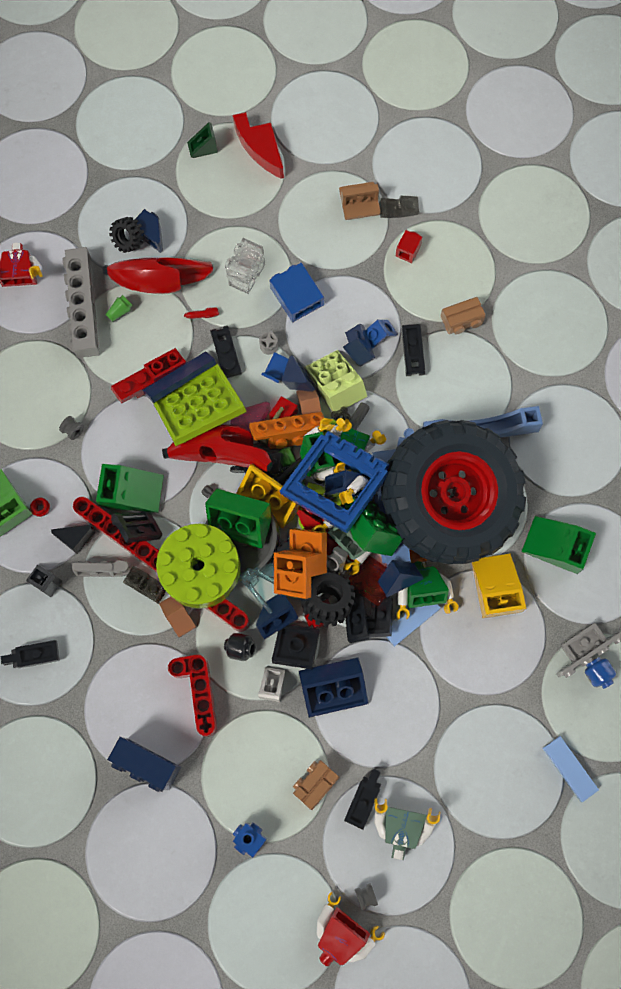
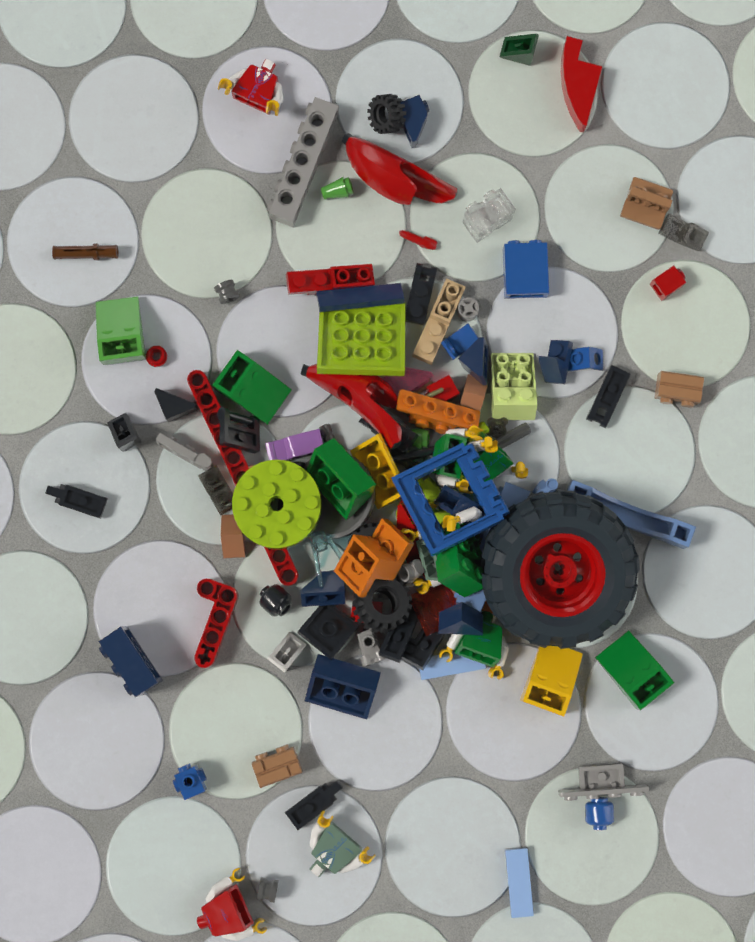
camera: 20 degrees right, 10 degrees up
none -> medium lavender piece [265,429,323,461]
none -> light grey plate [357,629,387,667]
none -> tan slope [412,278,466,365]

